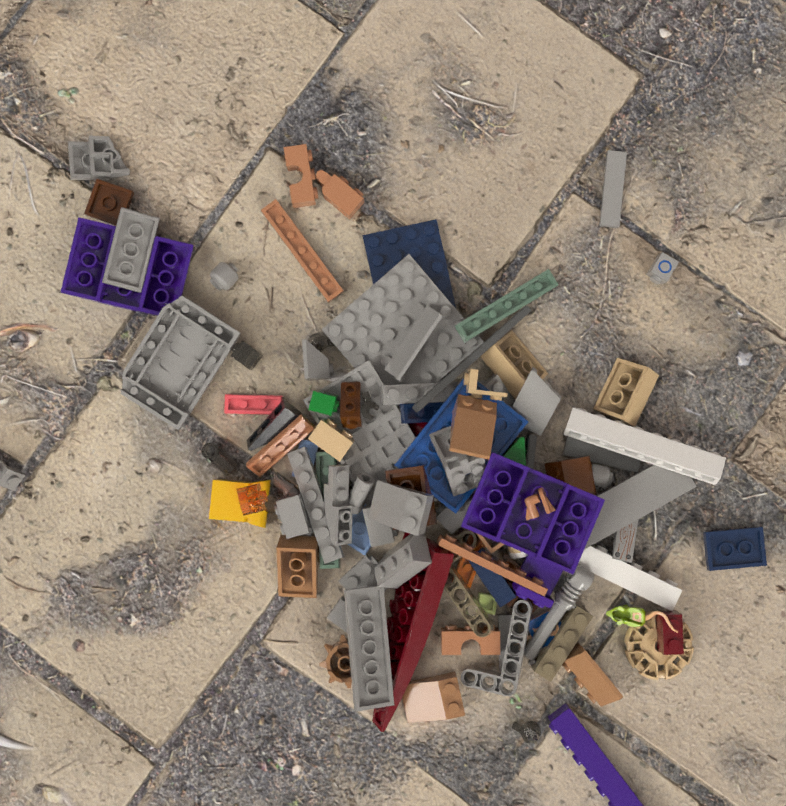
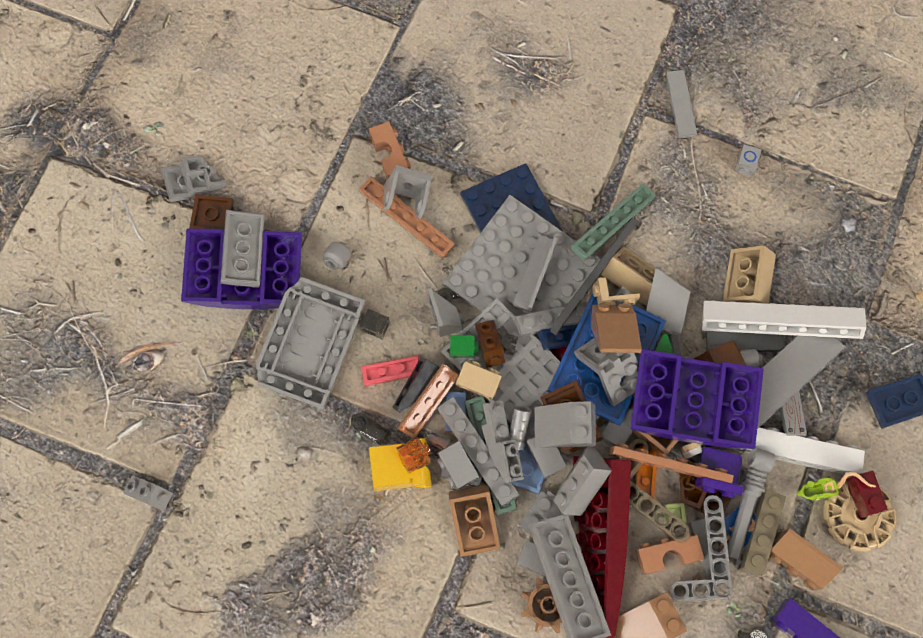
camera: 15 degrees left, 15 degrees down
nougat hinge [315,169,364,220] -> none
dark blue tile [467,547,517,608] -> none
nougat piece [525,487,556,520] -> none
none -> light grey hose [383,165,432,219]

